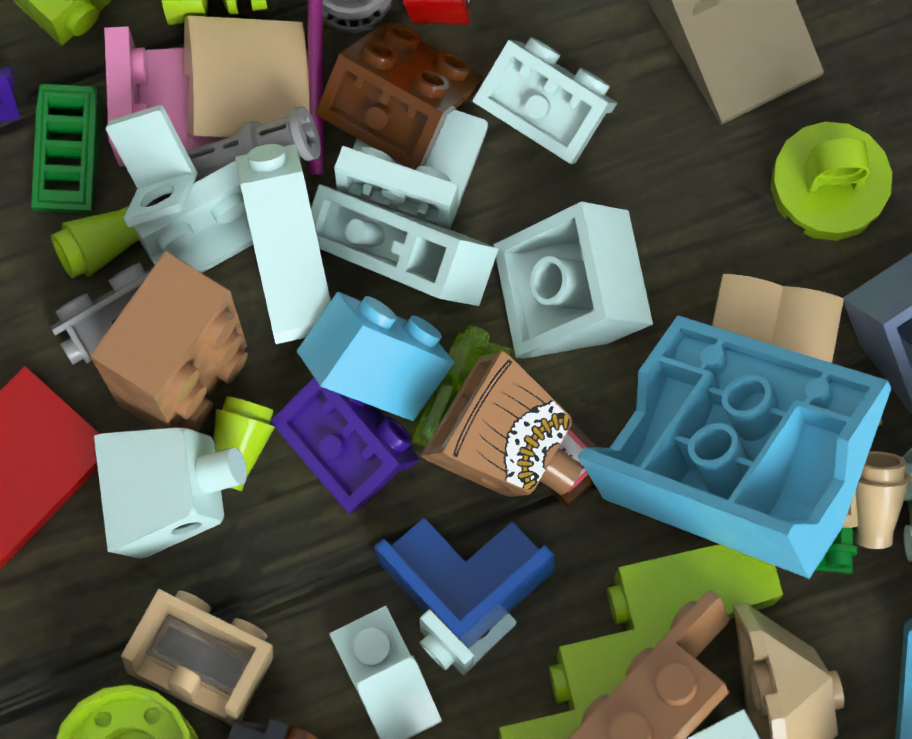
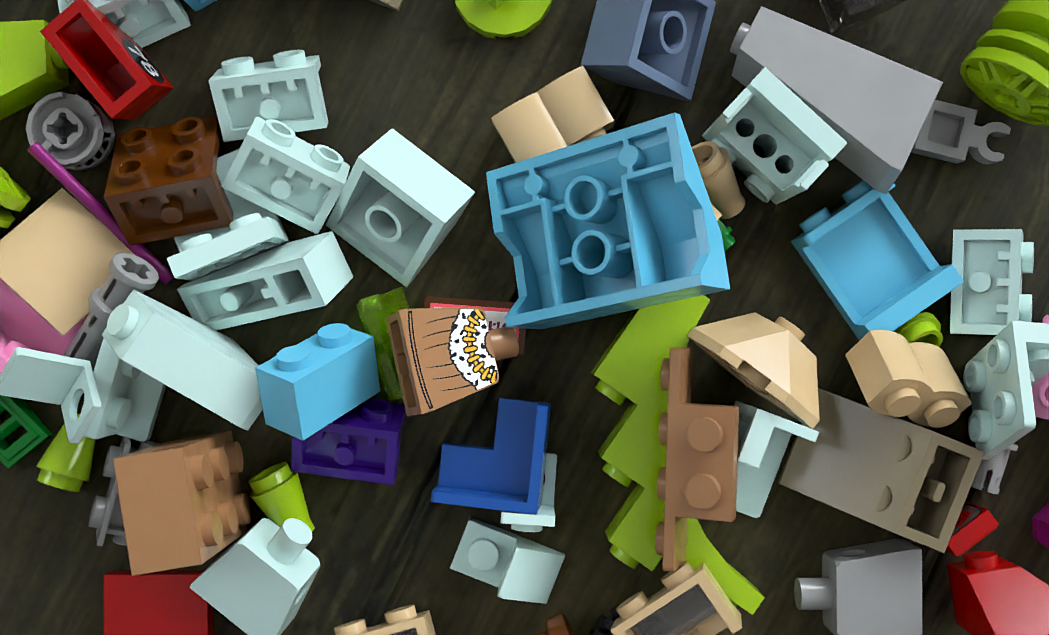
camera: 45 degrees left, 15 degrees up
none -> light aqua bracket [220,117,350,235]

